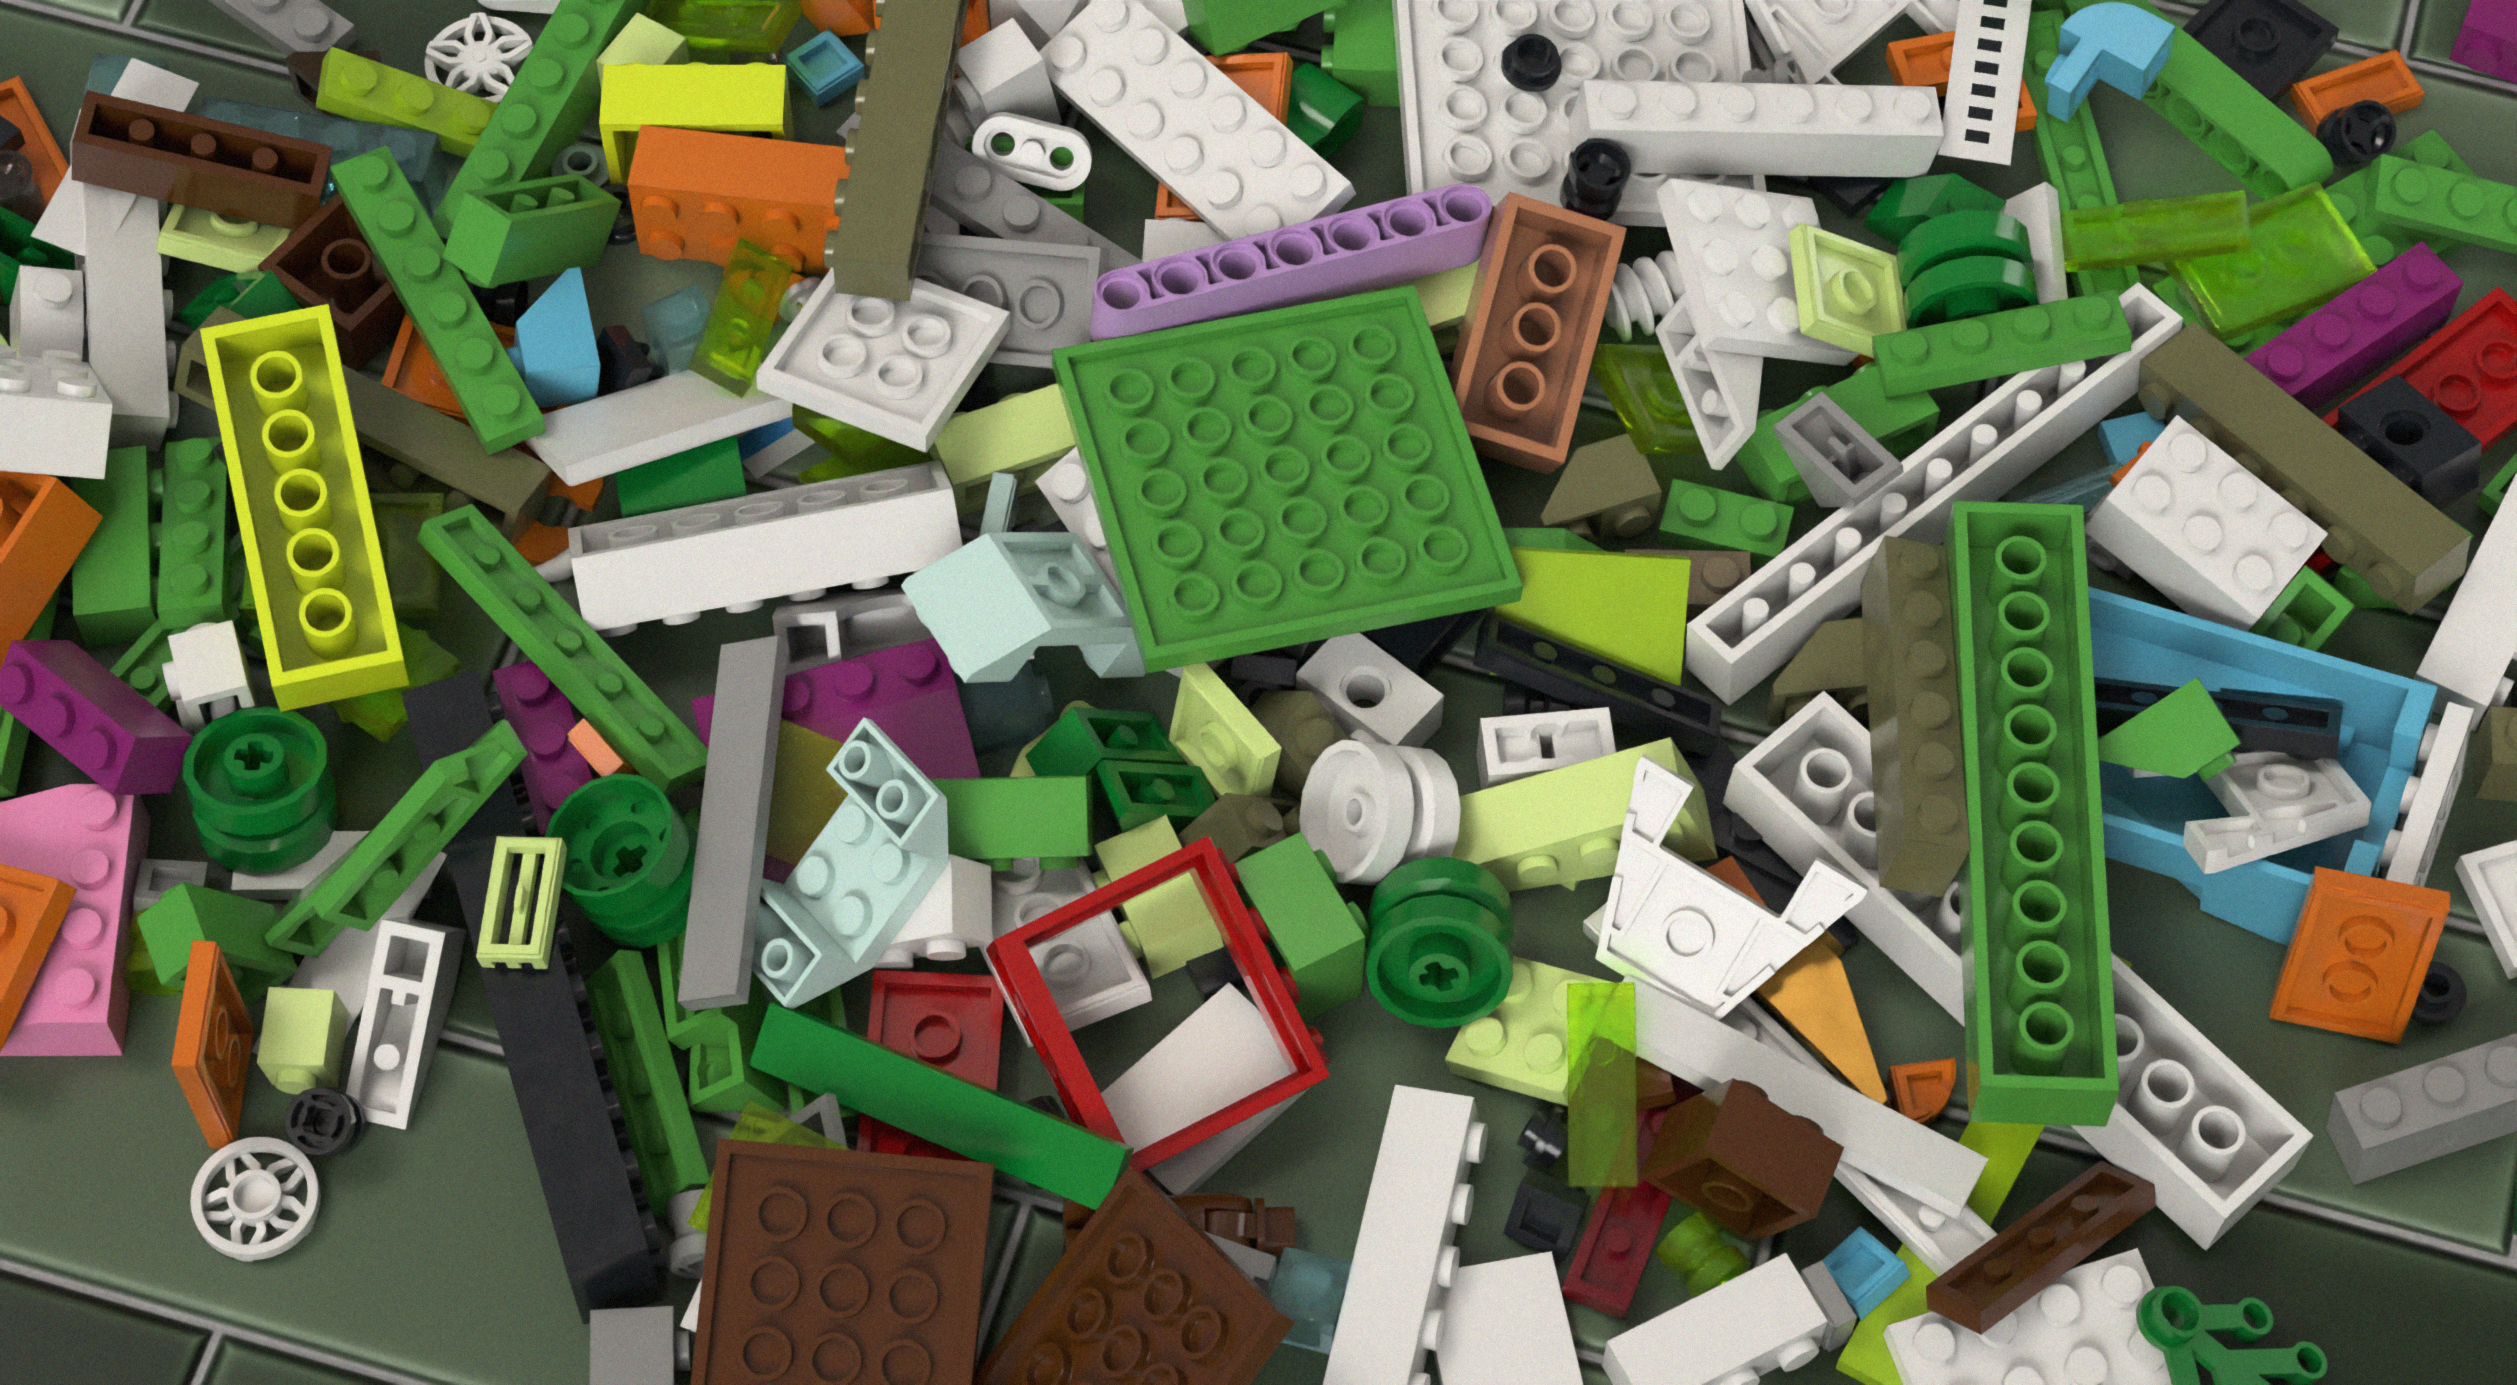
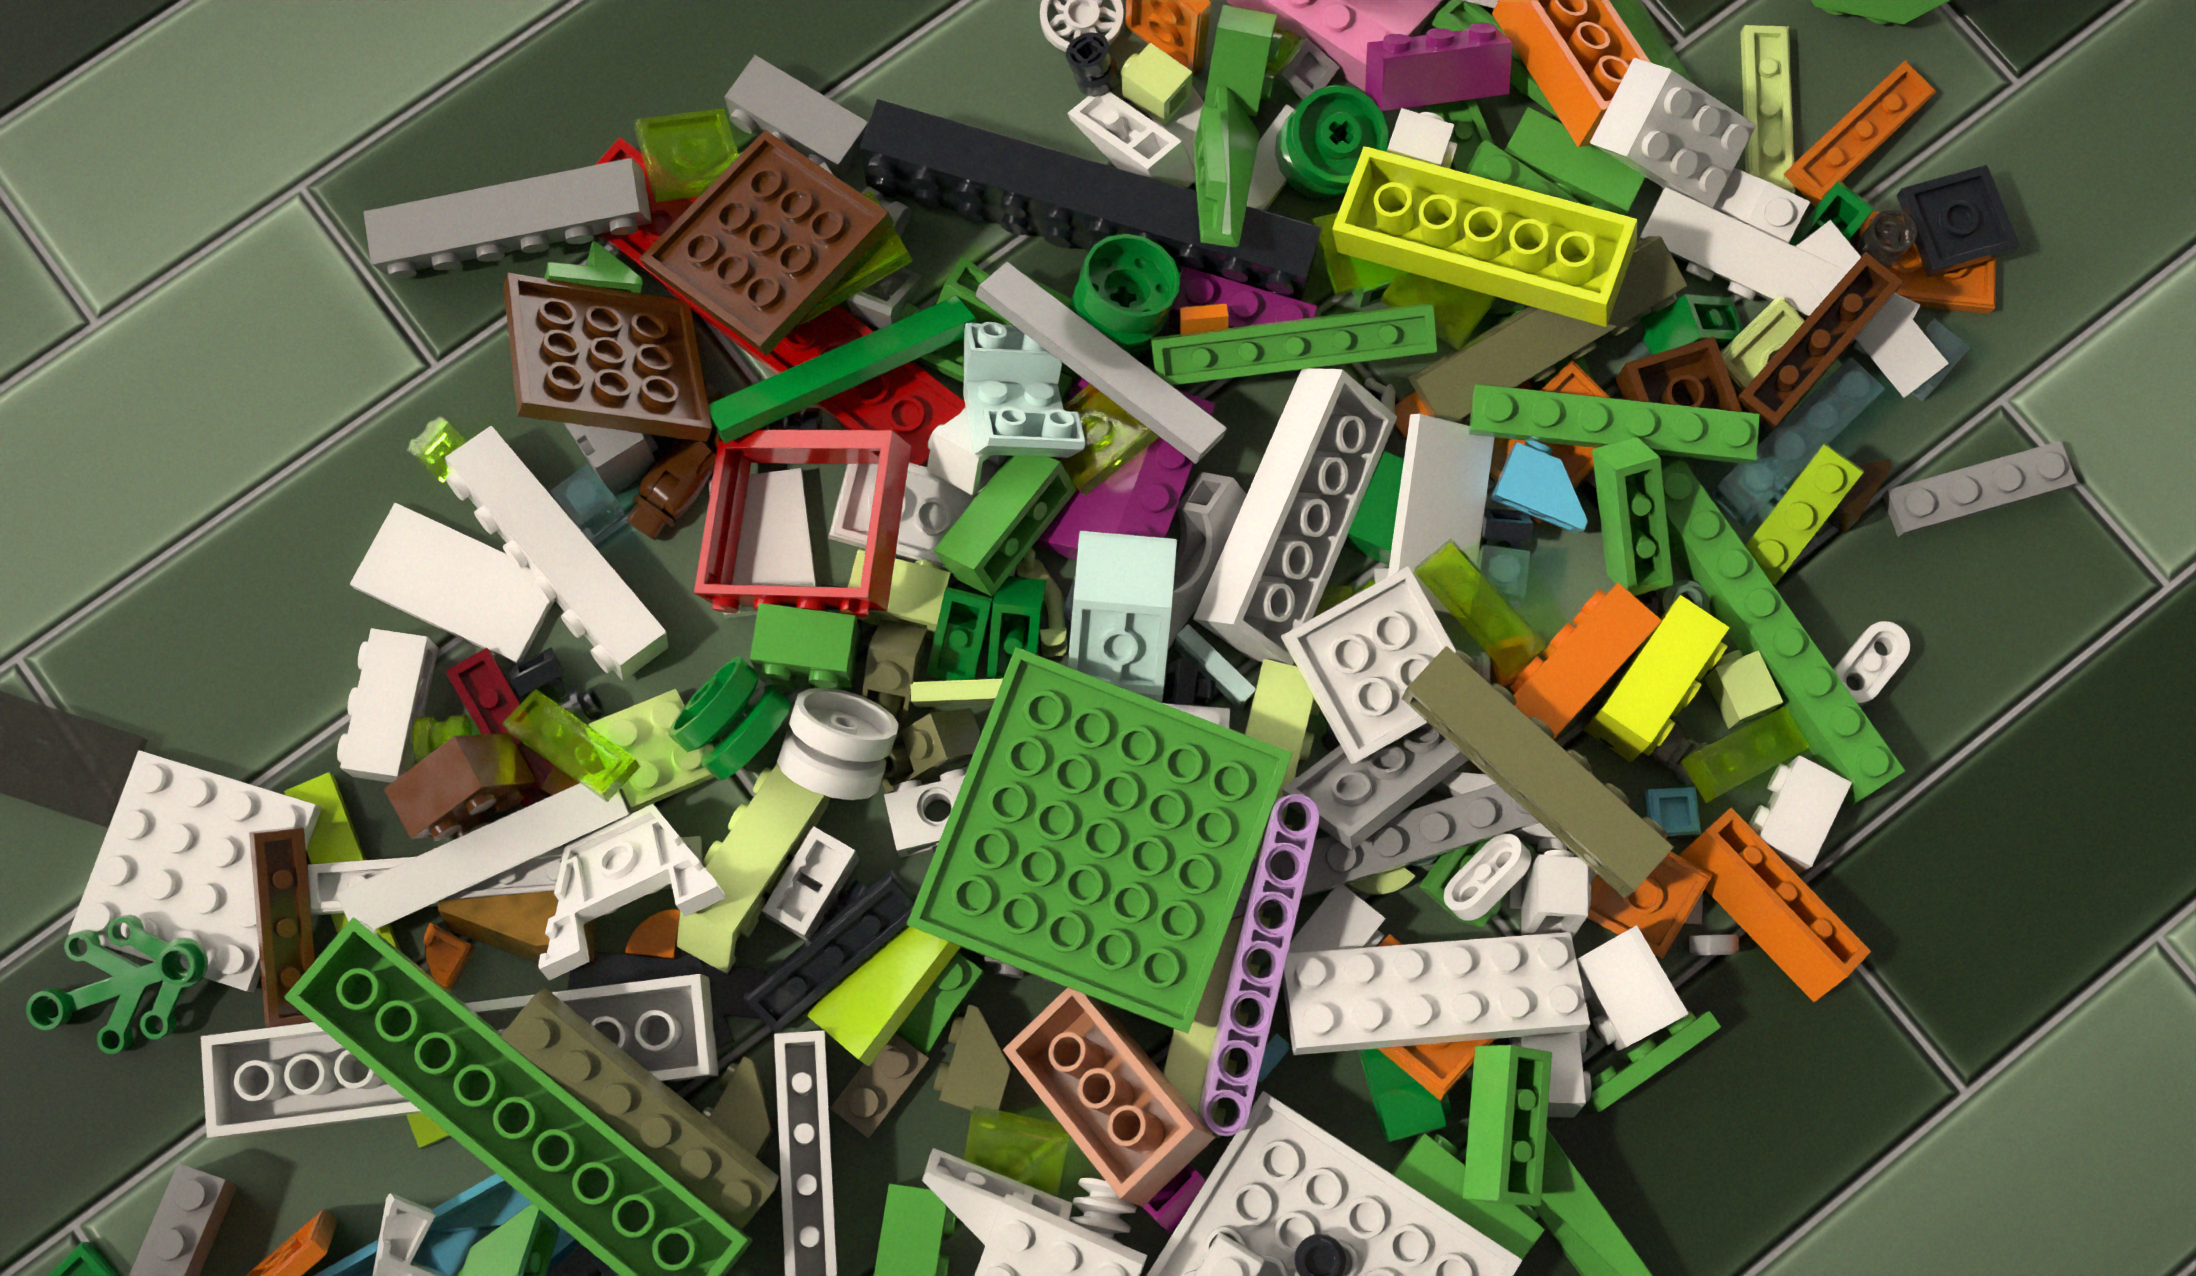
camera: 125 degrees right, 15 degrees up
white wheel [425,12,534,104] -> none
yellowish green tile [476,836,567,969] -> none
bright green plate [584,950,711,1217] -> none
black wheel [1560,139,1631,221] -> none
bright green plate [1657,478,1795,567] -> none
light grey slope [1773,391,1904,507] -> none
light grey tile [1800,1260,1857,1352] -> none
medium azure tile [1822,1226,1911,1320] -> none

